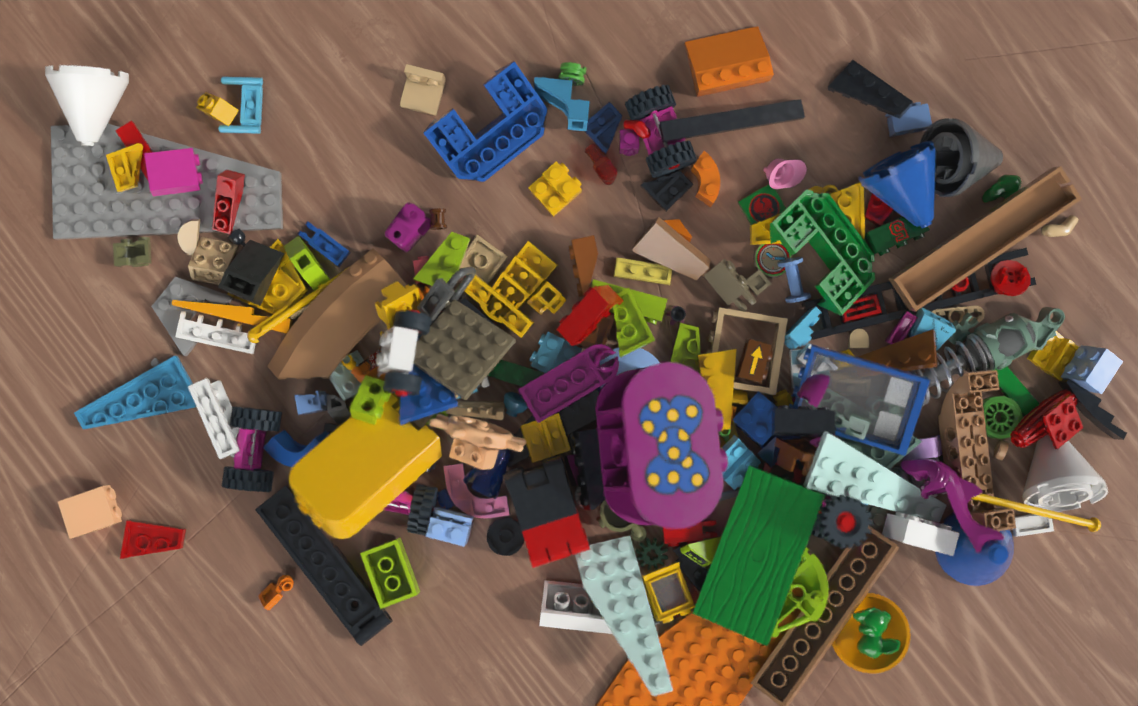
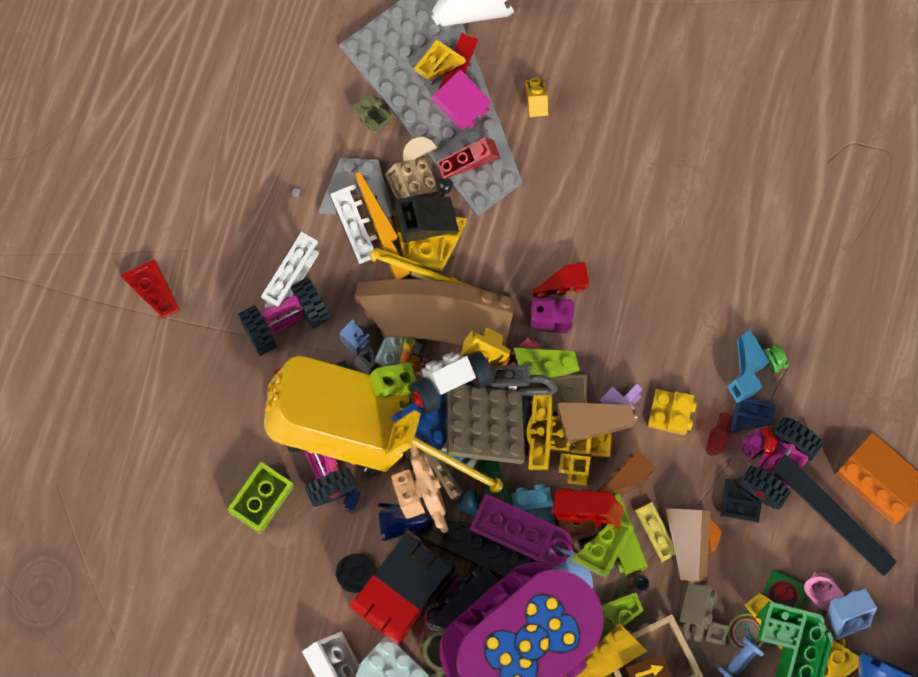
camera: 50 degrees right, 10 degrees down
light nougat brick [58,485,122,539] -> none
dark azure wing [74,356,197,429] -> none
medium azure plate [218,77,263,134] -> none
black hinge [255,485,393,646] -> none
orange plate [258,575,294,610] -> none
blue arch [263,430,330,467] -> none
lime slope [283,236,330,291] -> none
blue hinge [298,221,351,267] -> none
tan bracket [400,64,446,116] -> none
blue slope [423,61,547,182] -> none
light blue brick [426,507,473,546] -> none
reddish brown bush [429,208,447,230] -> none
bright pink plate [443,463,510,519] -> none
yellow slope [520,413,571,463] -> none
orange brick [691,151,720,207] -> none
none -> yellow tile [385,410,503,493]
none -> red slope [532,262,589,298]
none -> medium nougat slope [556,402,637,444]
none -> lavender brick [598,384,642,410]
none -> light blue brick [825,589,877,640]

